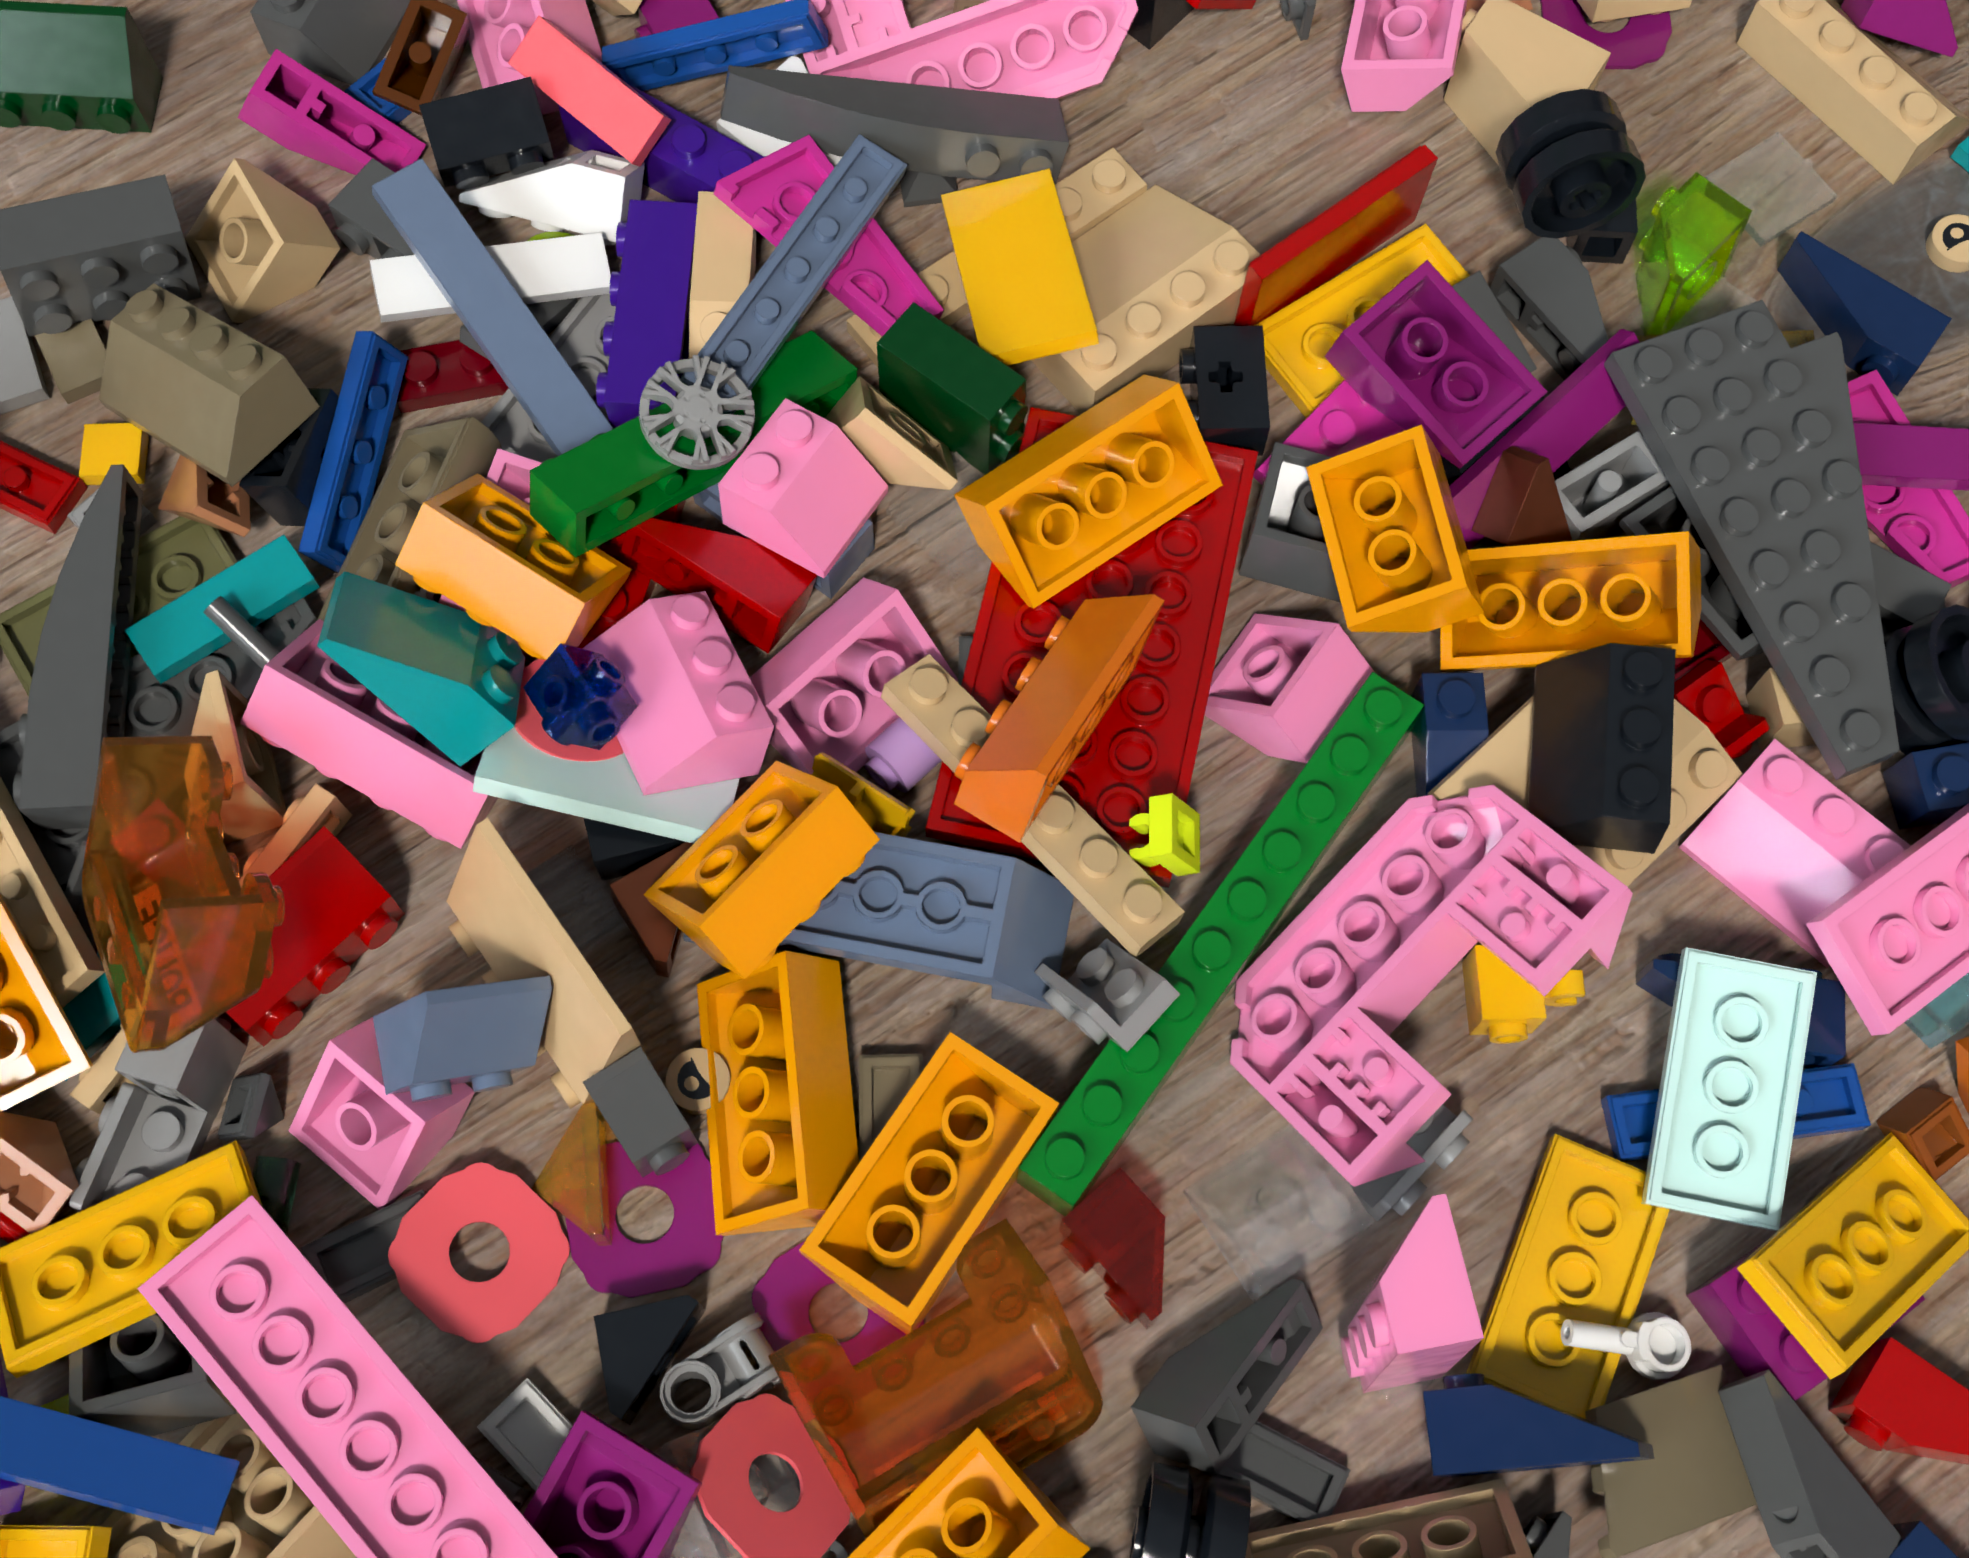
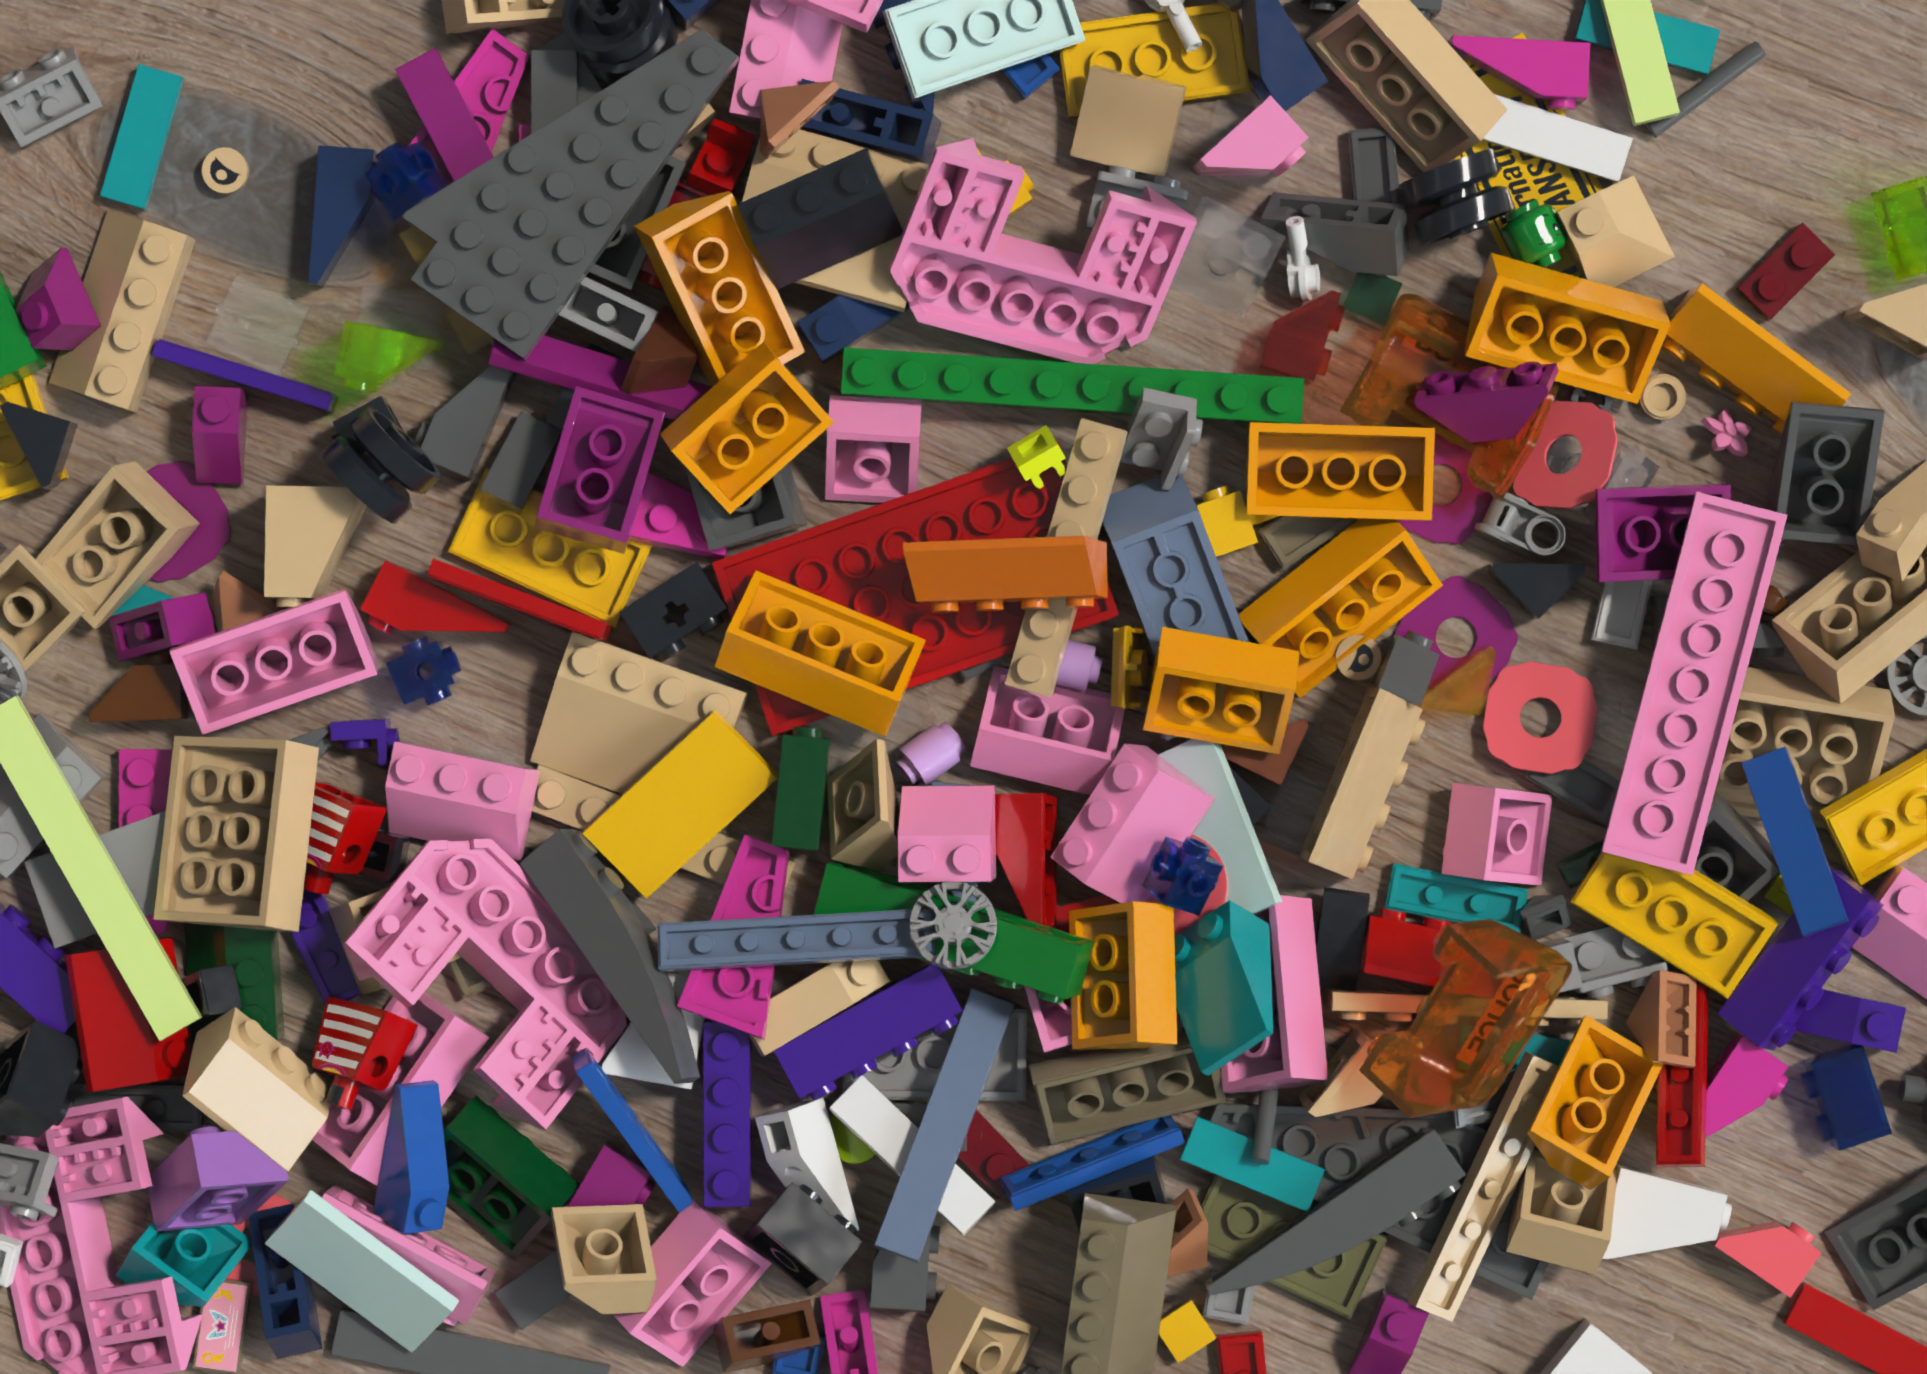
camera: 130 degrees left, 20 degrees up
sand blue slope [373,975,552,1102] -> none
coral tile [508,15,672,167] -> none
none -> dark purple tile [152,339,338,413]
none -> magenta slope [192,386,248,485]
none -> dark purple bracket [330,718,400,766]
none -> red slope [360,560,512,635]
none -> clear blue brick [364,142,448,221]
none -> bright pink slope [385,742,540,860]
none -> clear blue brick [386,636,462,706]
none -> nougat slope [760,81,840,160]
none -> dark blue slope [800,78,942,165]
none -> lavender brick [896,722,966,786]
none -> tan slope [1070,65,1186,176]
none -> yellow brick [1196,486,1278,557]
none -> white plate [1286,216,1320,302]
none -> black slope [1316,887,1370,991]
none -> clear green tile [1341,272,1403,326]
none -> teal tile [1384,863,1528,934]
none -> magenta slope [1414,361,1558,443]

